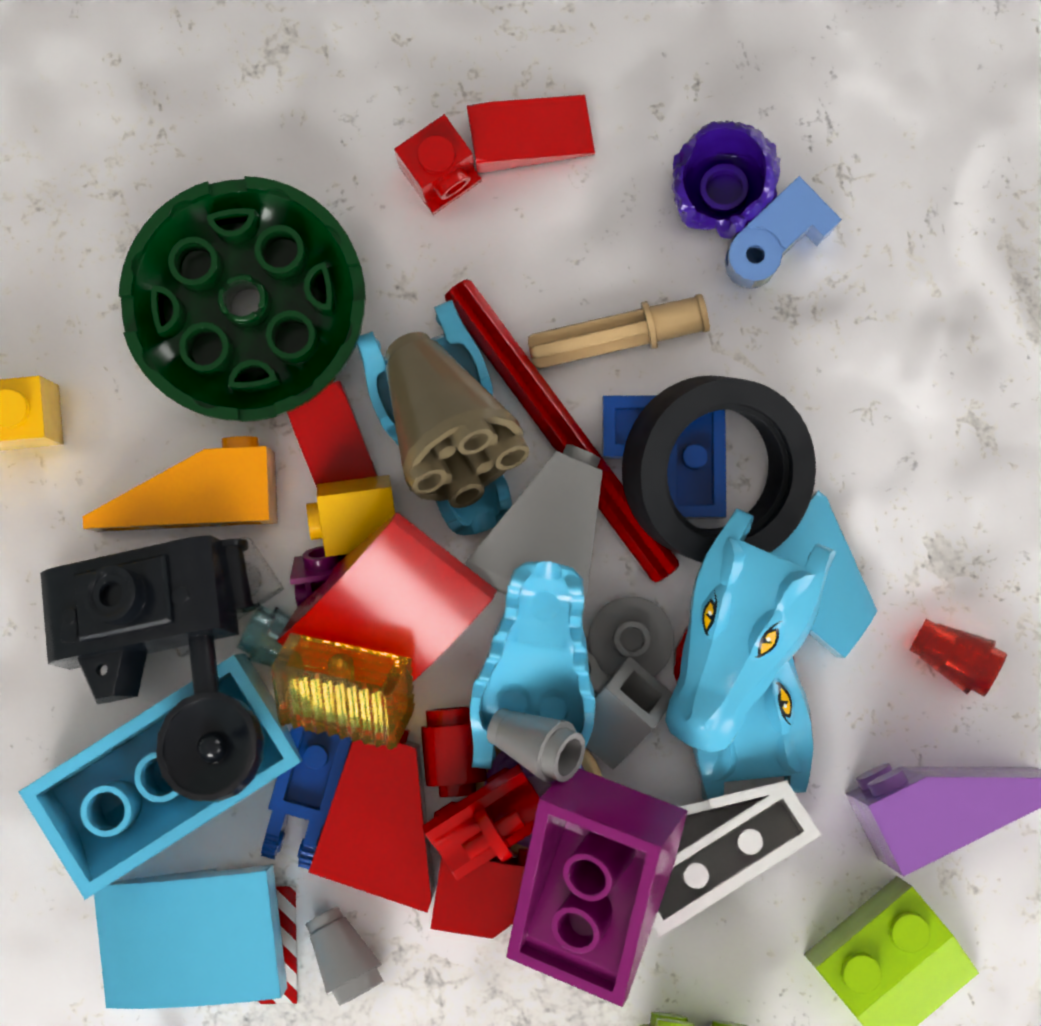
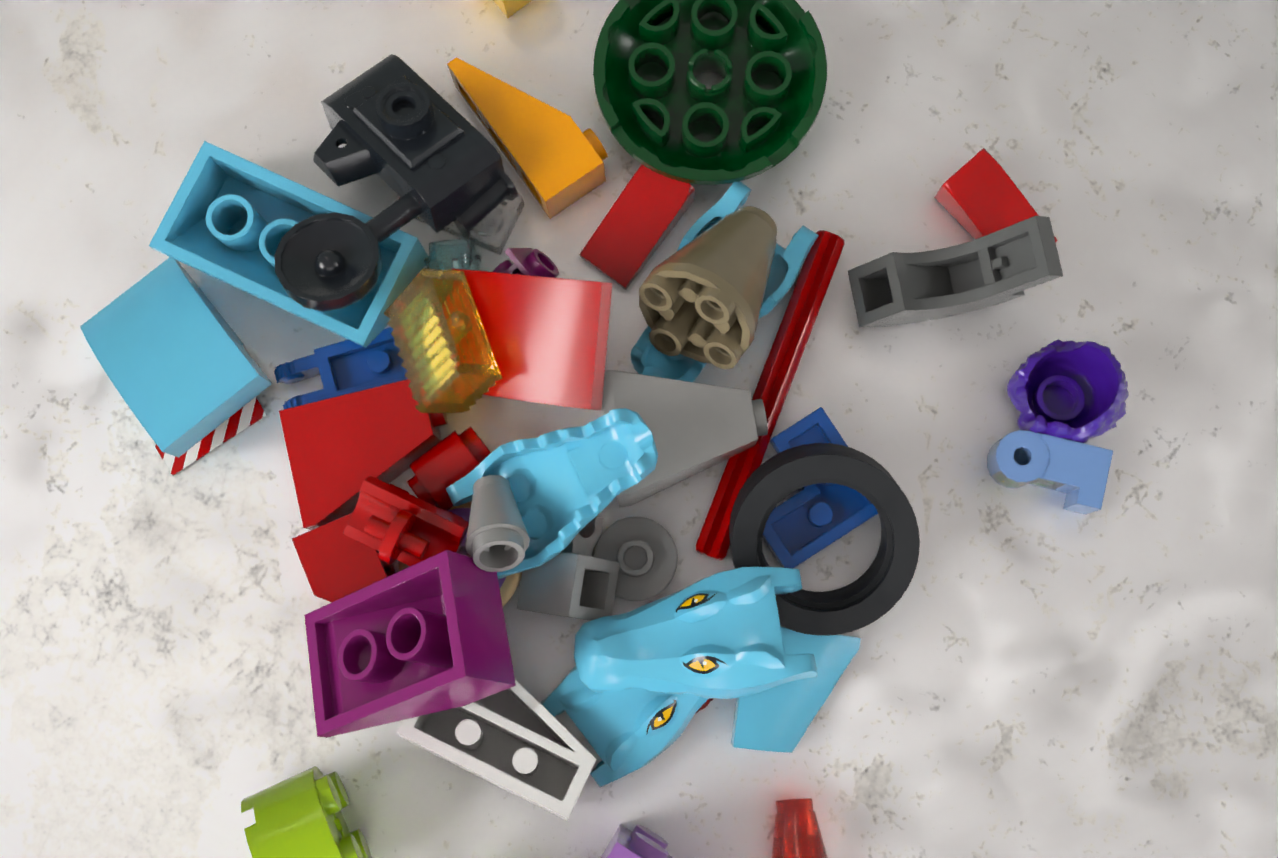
camera: 60 degrees right, 5 degrees down
light grey cone [305,907,384,1006] -> none
yellow brick [306,475,395,557] -> none
red brick [394,114,482,215] -> none
tan axle [528,294,710,369] -> none
none -> dark grey arch [848,216,1063,327]

